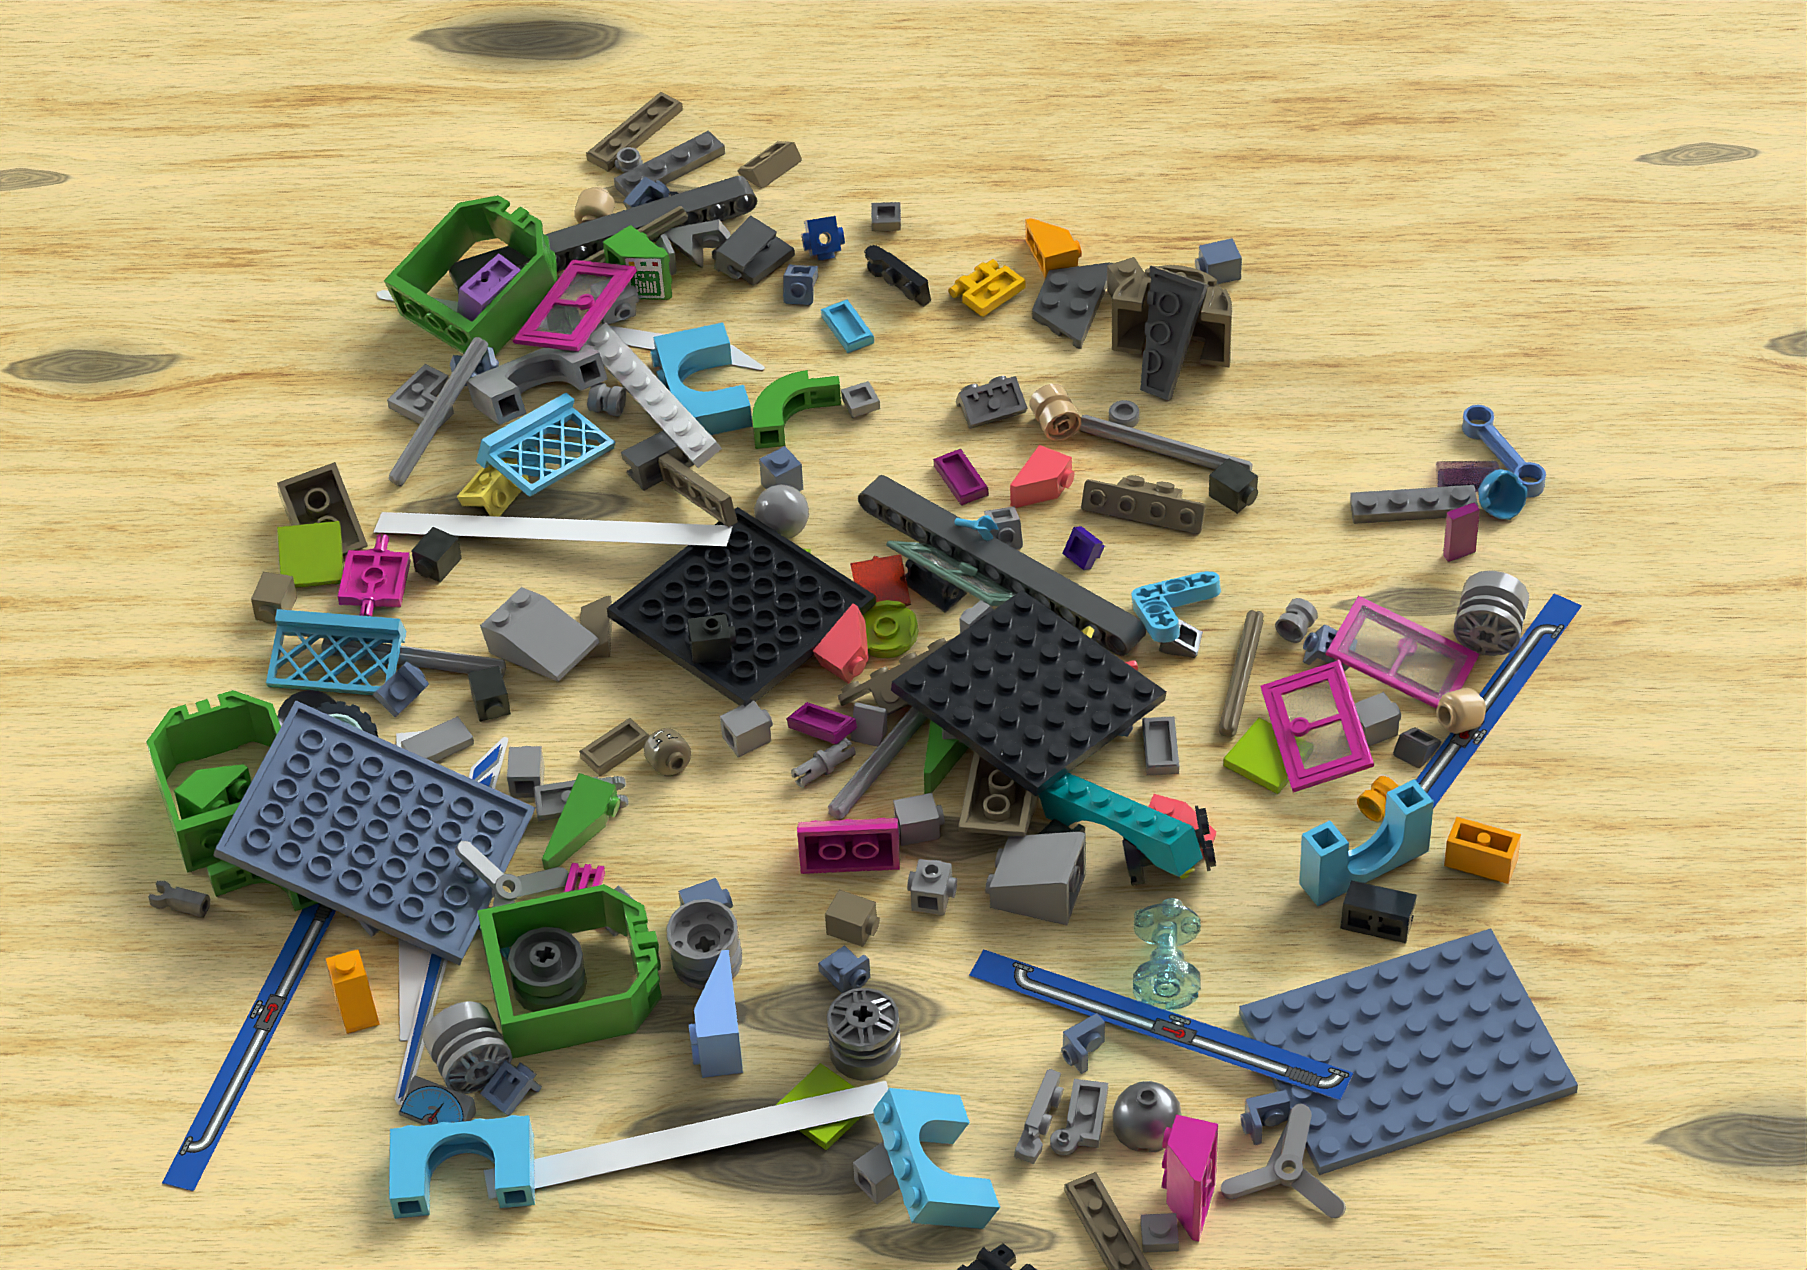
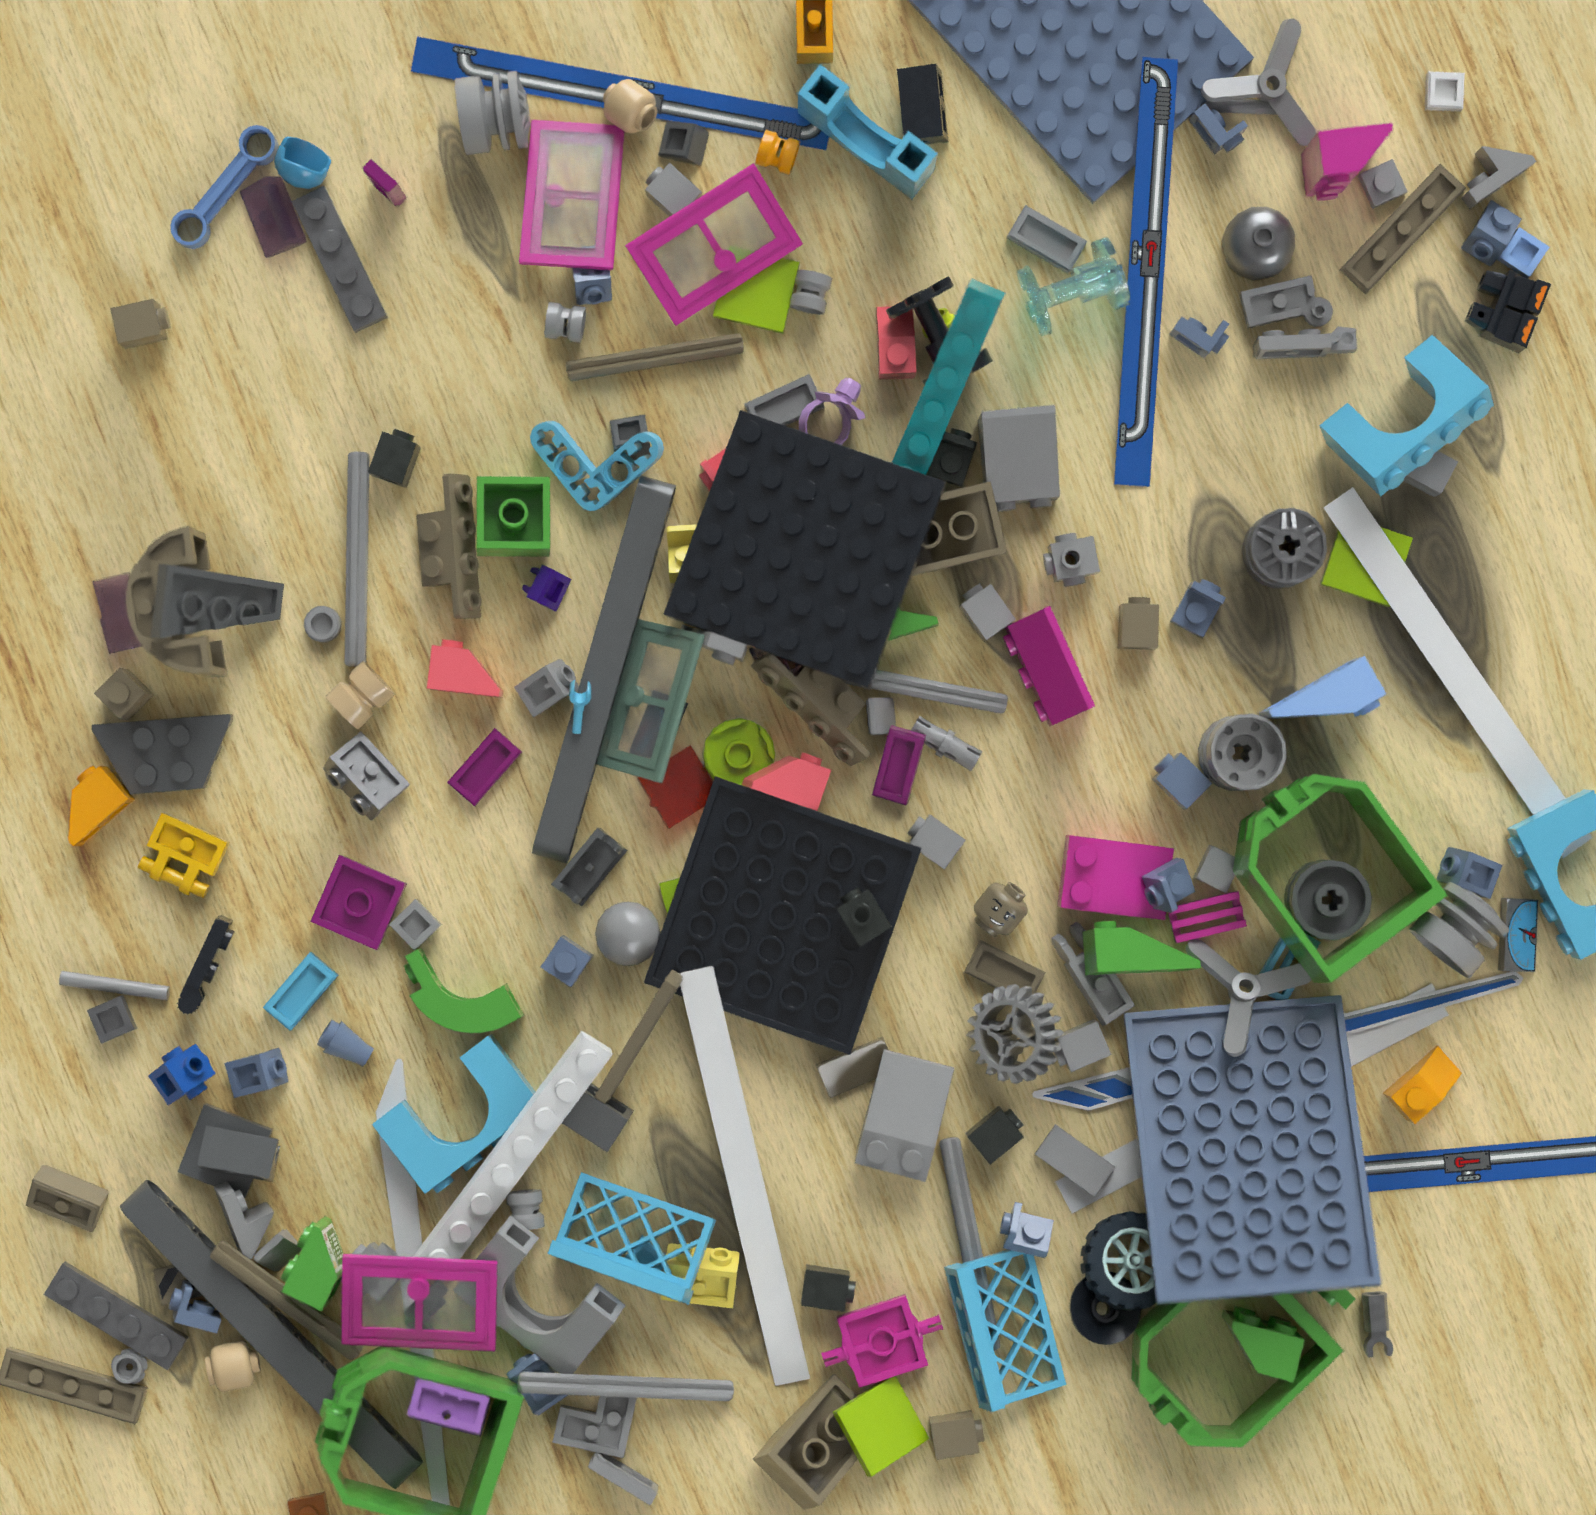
camera: 110 degrees left, 40 degrees up
sand blue brick [1195,238,1242,284] -> none
none -> light grey bar [59,971,170,1000]
none -> dark tan brick [110,299,171,349]
none -> magenta plate [310,855,407,950]
none -> sand blue cone [317,1020,374,1067]
none -> bright green brick [477,476,550,557]
none -> dark grey hinge [551,828,628,906]
none -> light grey tile [588,1452,658,1505]
none -> light grey wheel [789,270,832,315]
none -> lavender piece [799,377,866,445]
none -> light grey gear [966,984,1064,1084]
none -> light grey tile [1007,205,1087,274]
none -> dark pink slope [1057,835,1174,920]
none -> sand blue bracket [1142,858,1196,913]

